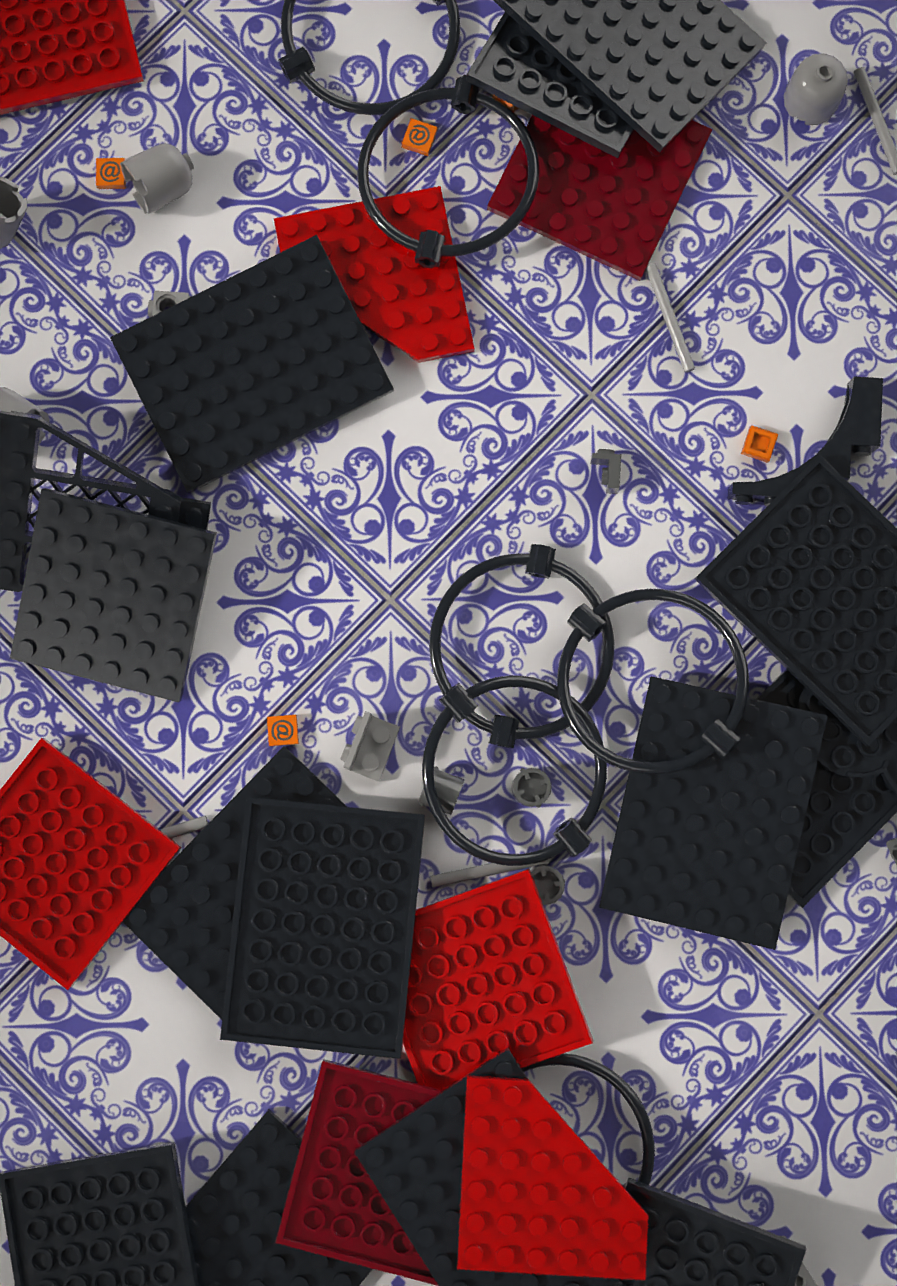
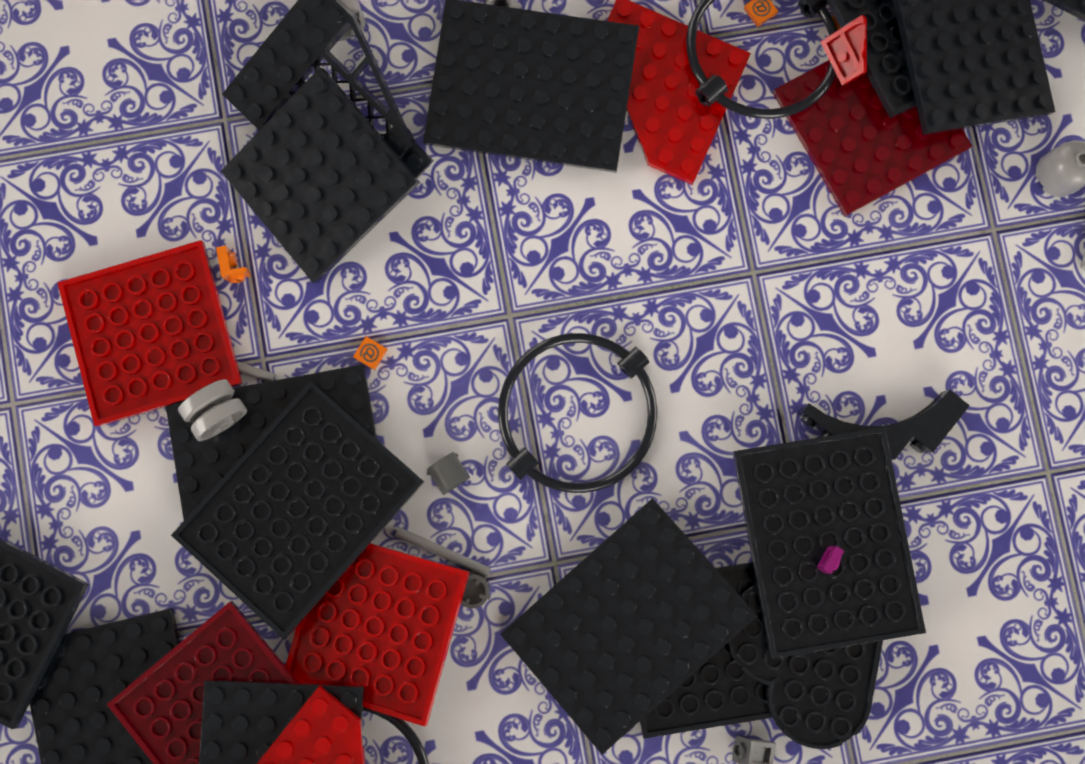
camera: 30 degrees right, 0 degrees up
light grey bracket [341,711,400,781] -> none
black piece [422,675,607,866] -> none
dark grey piece [511,768,552,808] -> none
black piece [557,589,749,774] -> none
dark grey bracket [590,449,621,494] -> none
light grey bar [646,263,695,373] -> none
orange tile [741,425,778,463] -> none
none -> light grey wheel [178,379,247,441]
none -> orange bracket [216,245,251,283]
none -> magenta tile [817,546,844,574]
none -> wing [820,15,867,85]

